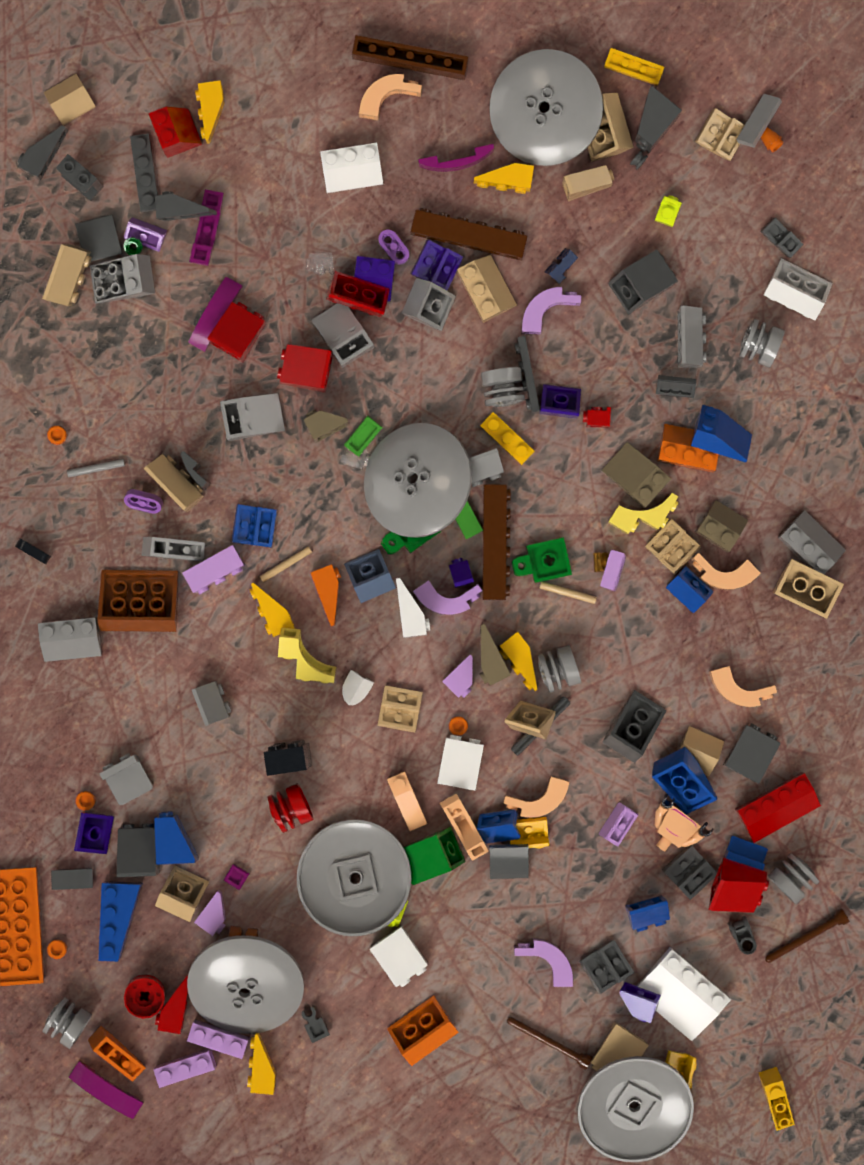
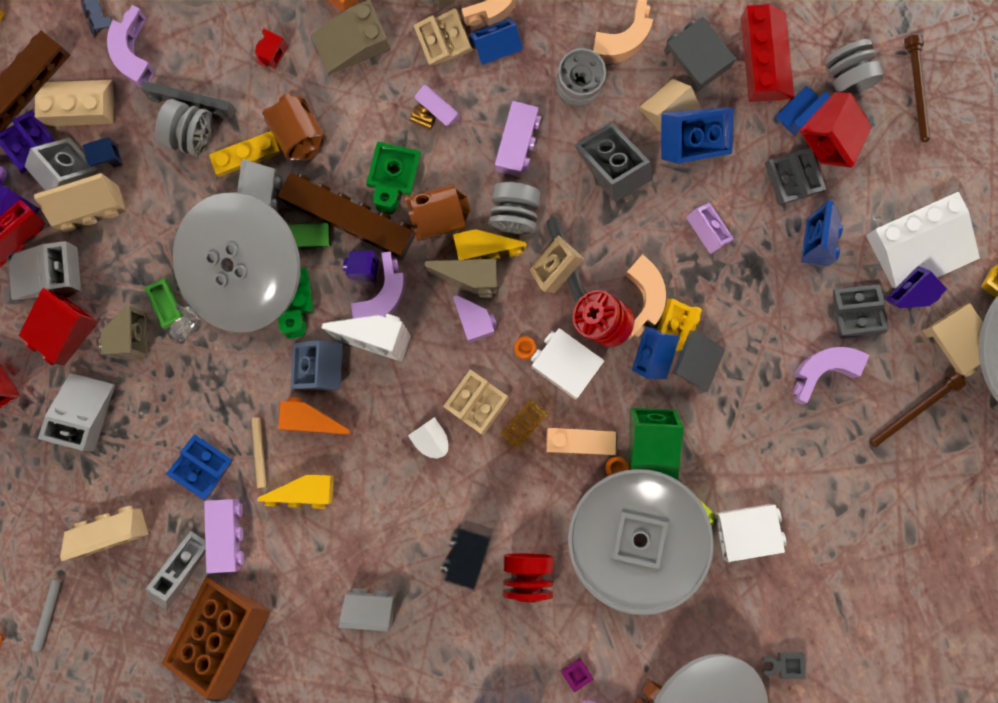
camera: 65 degrees left, 5 degrees down
medium lavender plate [124,489,163,514] -> none
dark grey slope [181,451,210,490] -> none
light yellow arch [278,627,336,683] -> none
orange slope [387,995,459,1066] -> none
light nougat arch [440,794,489,861] -> none
dark purple slope [540,384,581,419] -> none
tan bar [540,582,597,604] -> none
light yellow arch [608,493,679,534] -> none
light nougat torso [654,794,714,852] -> none
dark grey piece [727,916,757,955] -> none
none -> tan slope [34,173,126,232]
none -> dark blue panel [82,137,123,167]
none -> dark orange cylinder [262,93,326,161]
none -> dark orange cylinder [405,183,471,242]
none -> lavender brick [495,101,542,178]
none -> clear yellow slope [500,398,549,449]
none -> light grey wheel [555,48,606,106]
none -> red wheel [573,290,635,348]
none -> orange tile [605,457,629,476]

